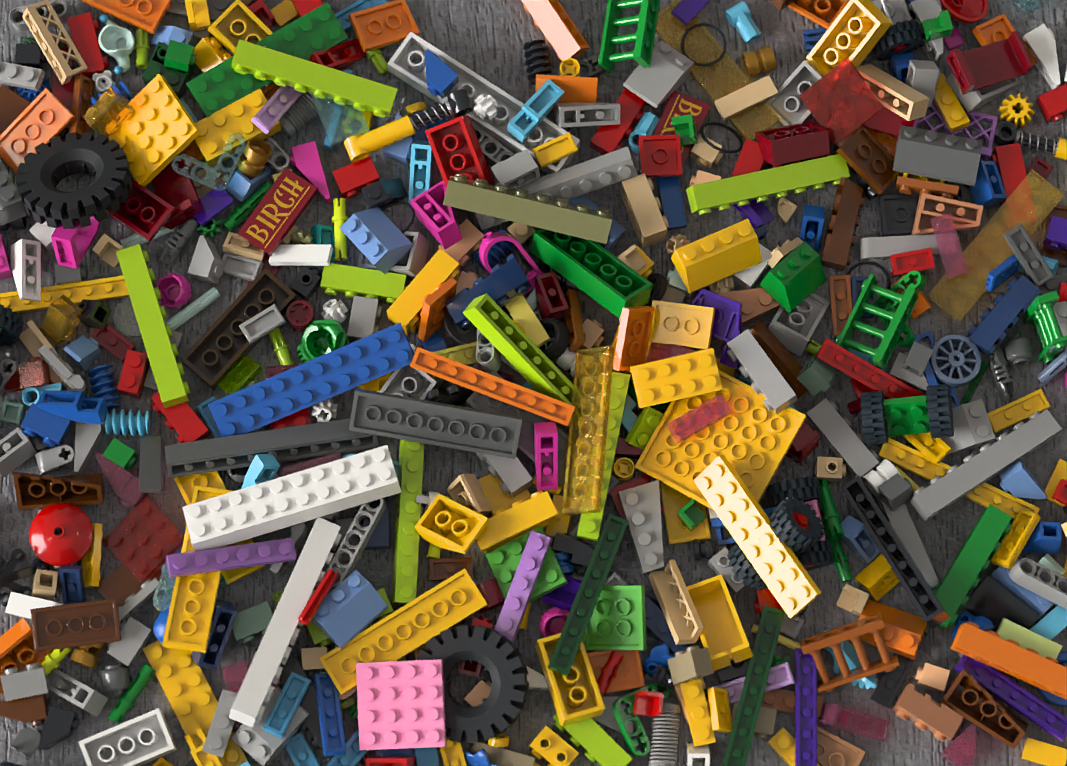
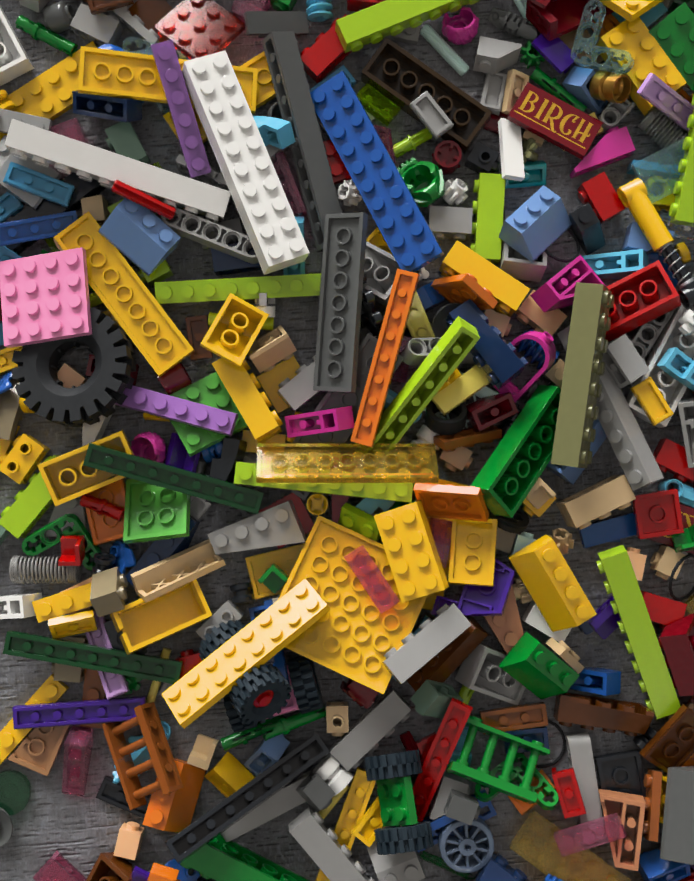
camera: 85 degrees right, 10 degrees up
neon yellow pin [332,198,348,261] -> none
red plate [471,616,494,629] -> none
tan tile [777,197,798,224] -> none
nougat wedge [892,683,964,742] -> none

